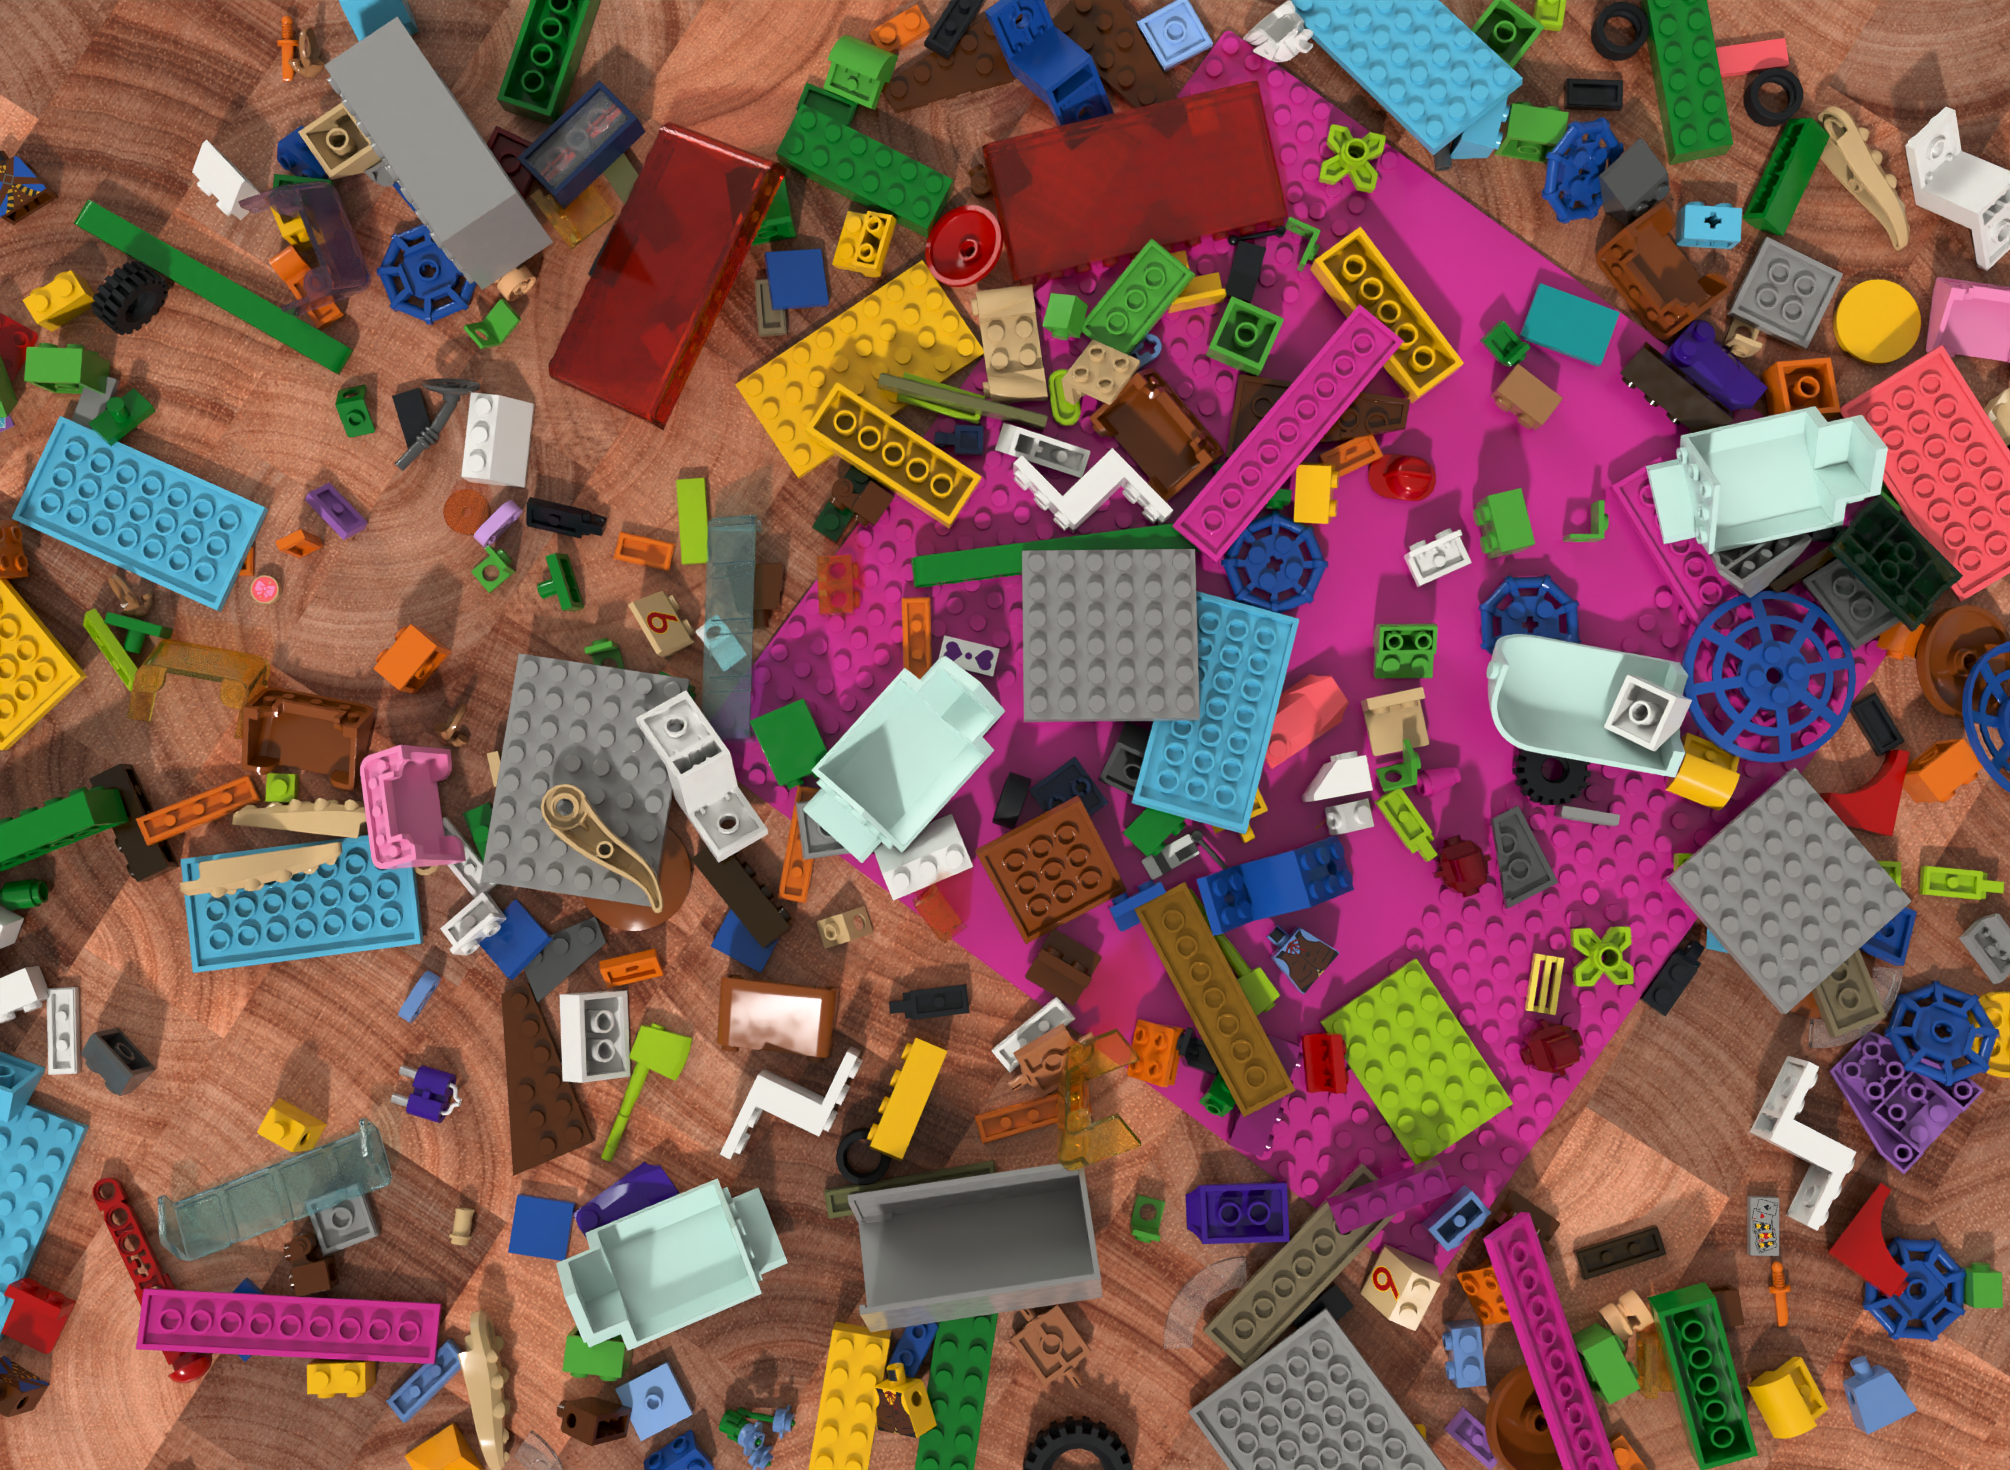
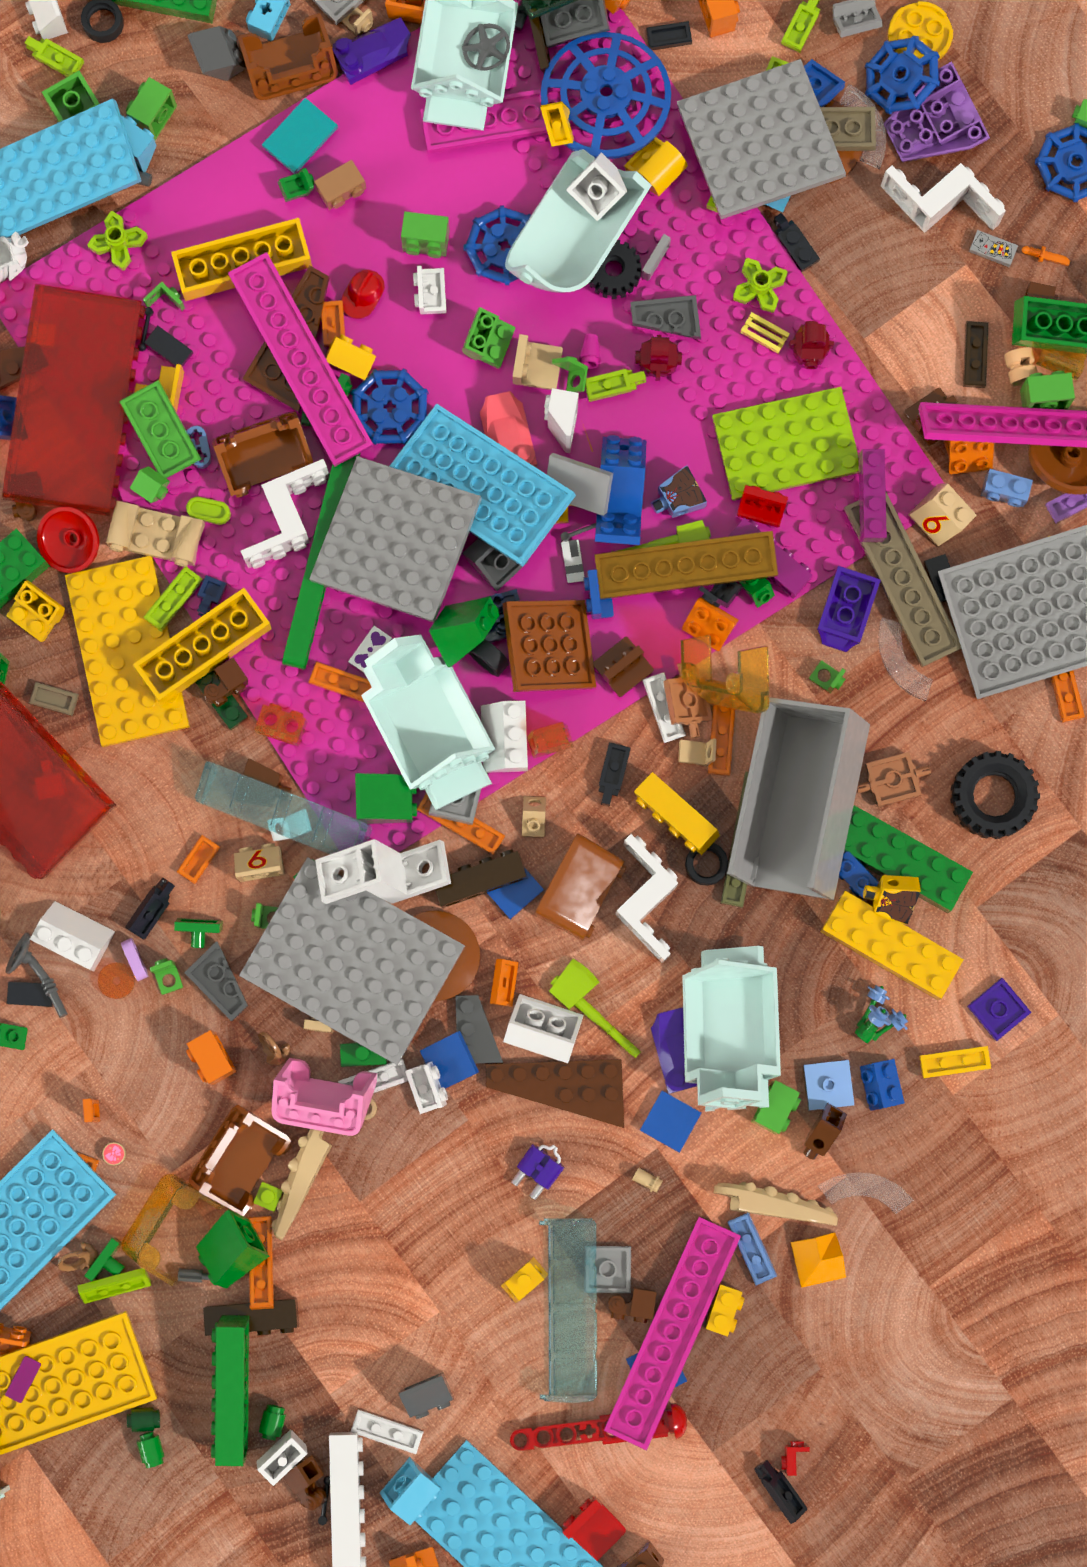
camera: 70 degrees left, 5 degrees down
tan animal [179,842,343,898] -> none
medium azure plate [180,835,424,973] -> none
medium lavender plate [305,483,368,540] -> none
medium blue beam [398,970,441,1023] -> none
tan animal [541,784,664,913] -> none
lime tile [676,478,711,565] -> none
blue tile [764,249,829,310] -> none
olive tile [878,373,1048,431] -> none
white slope [995,423,1091,478] -> none
tan bracket [1062,339,1140,405] -> none
green brick [1122,807,1187,857] -> none
bright green brick [1206,296,1284,377] -> none
white bracket [1325,798,1374,835] -> none
medium blue brick [1422,1185,1491,1252] -> none
blue plate [1541,117,1624,224] -> none
bright green bracket [1563,500,1609,542] -> none
black tile [1564,78,1623,111] -> none
dark brown brick [1620,341,1734,434] -> none
light grey wedge [1709,533,1812,598] -> none
red arch [1820,750,1910,836] -> none
red arch [1828,1183,1910,1299] -> none
none -> dark grey axle [177,1268,209,1283]
none -> dark grey wing [184,941,248,1021]
none -> green slope [196,1210,270,1289]
none -> green slope [429,597,499,667]
none -> dark grey wheel [462,23,510,71]
none -> yellow slope [540,102,574,147]
none -> light grey tile [547,453,613,516]
none -> tan bracket [678,738,716,766]

